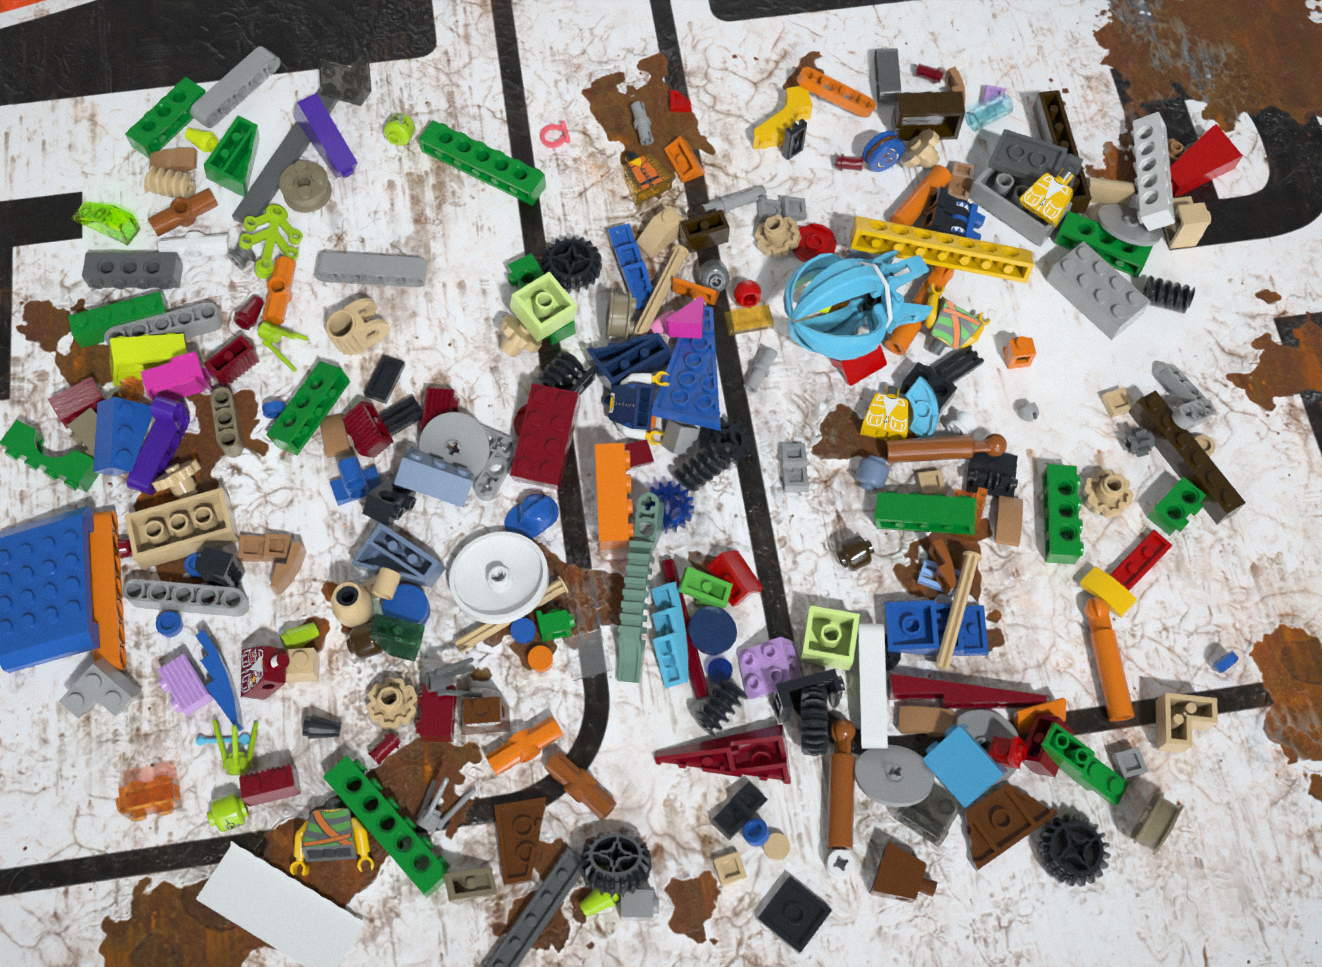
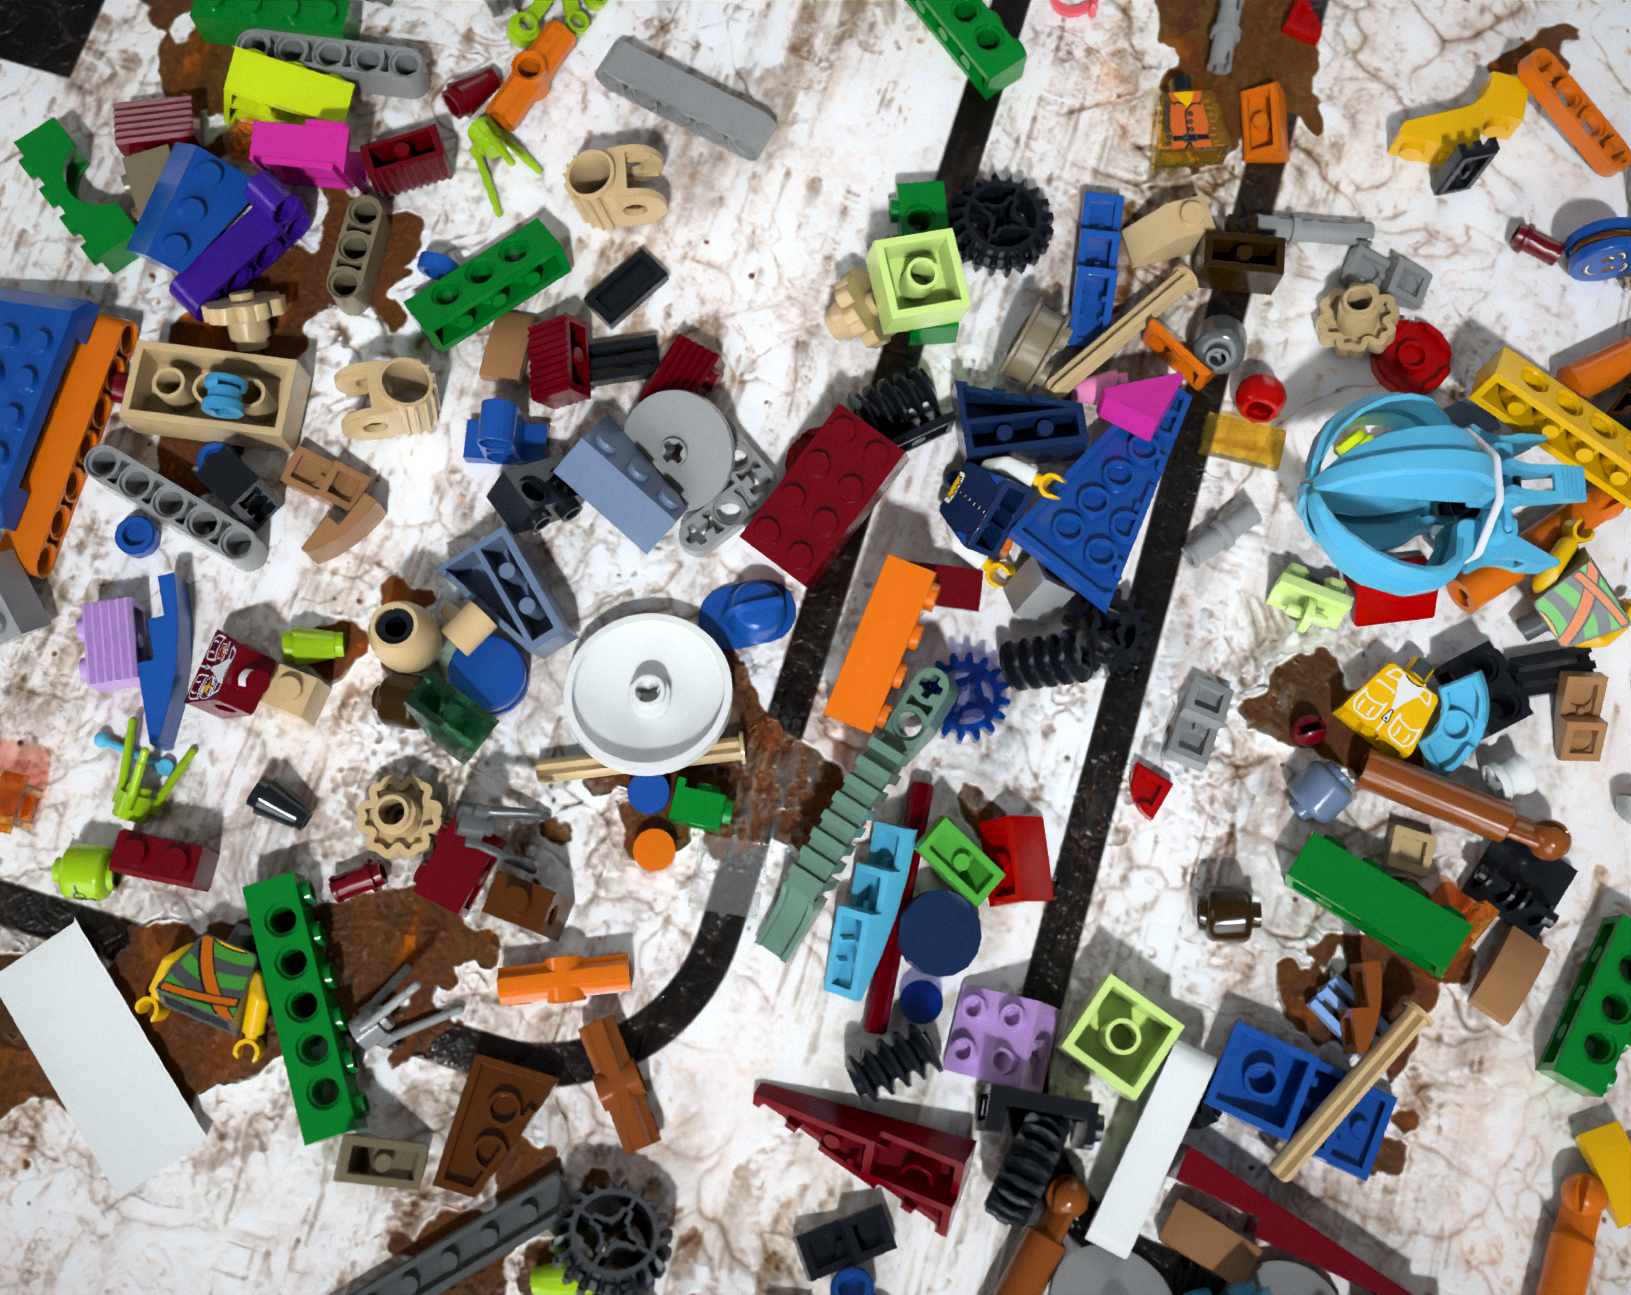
camera: 25 degrees right, 10 degrees up
none -> dark azure wheel [201,372,248,419]
none -> tan piece [334,355,441,441]
none -> red tile [1129,762,1173,821]
none -> yellowish green hips [1266,562,1354,633]
none -> dark red hinge [1290,713,1326,748]
none -> medium nougat slope [1554,671,1609,762]

